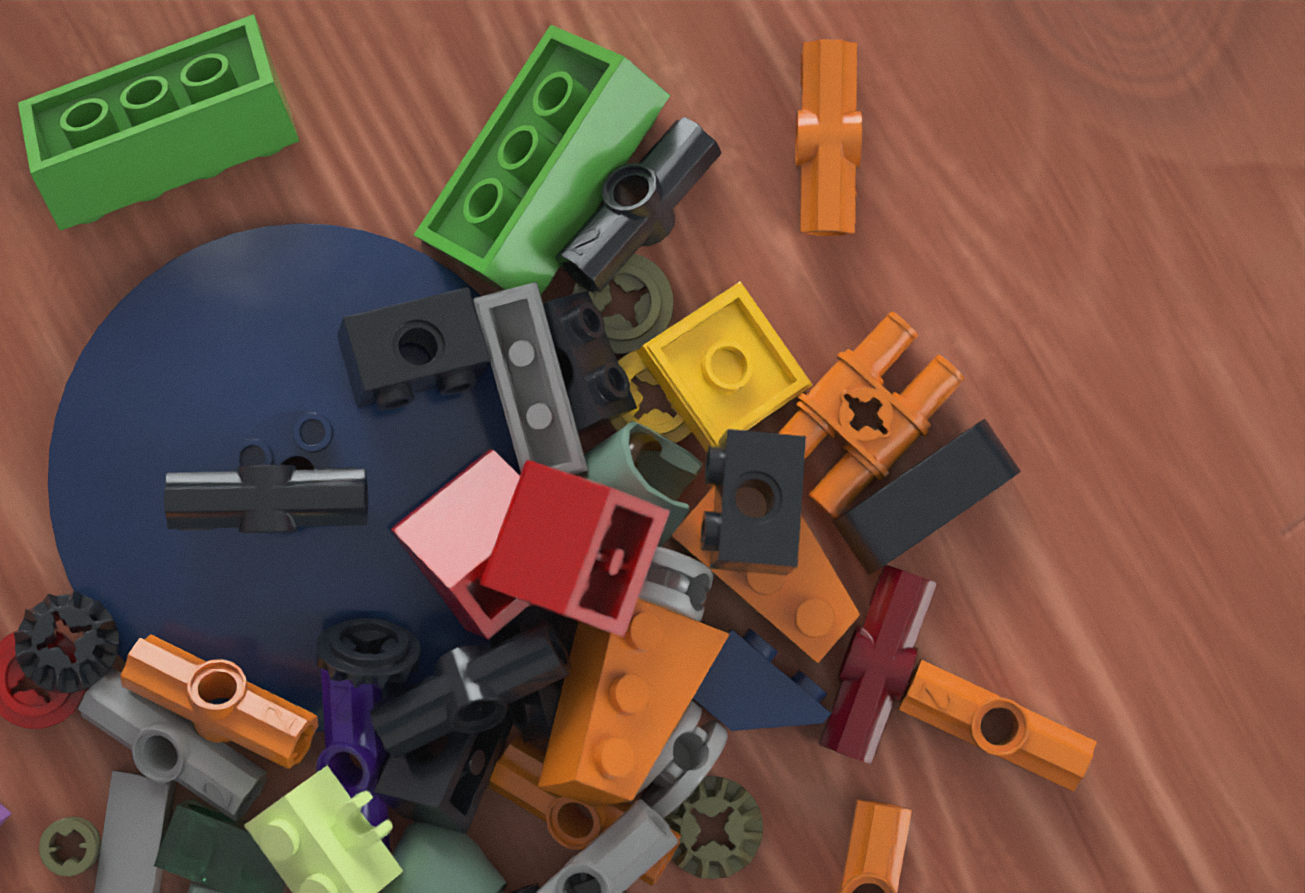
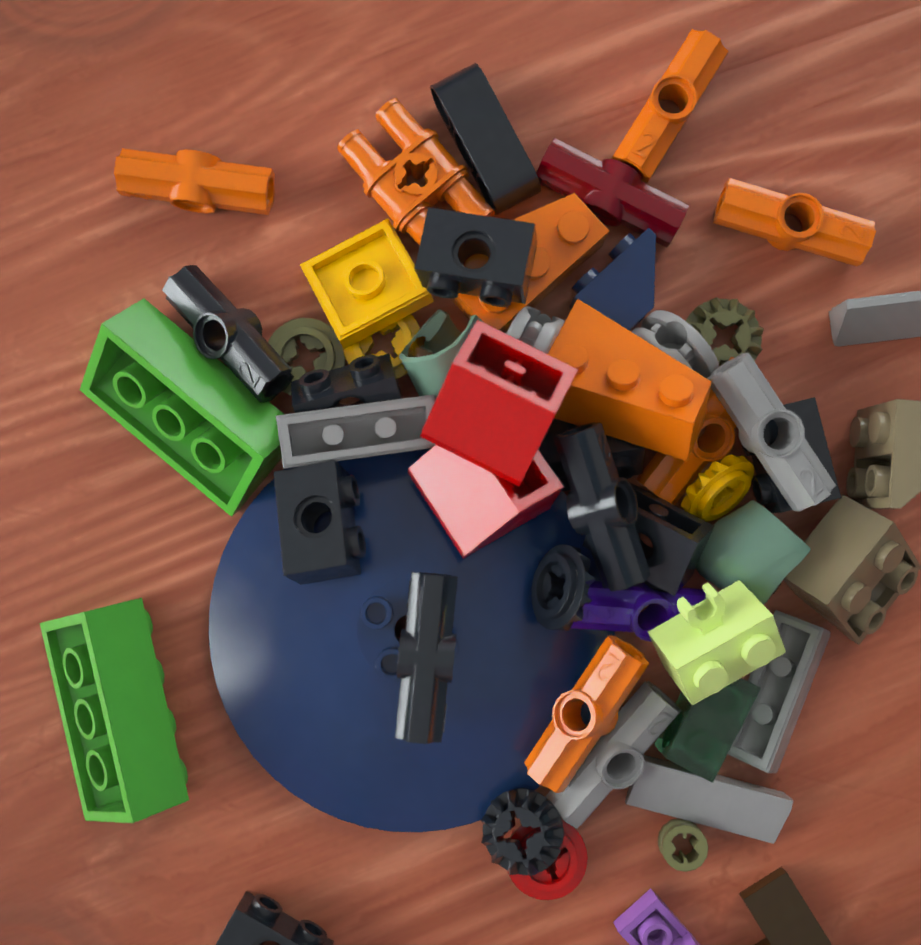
camera: 80 degrees left, 0 degrees up
none -> yellow gear [681,454,754,521]

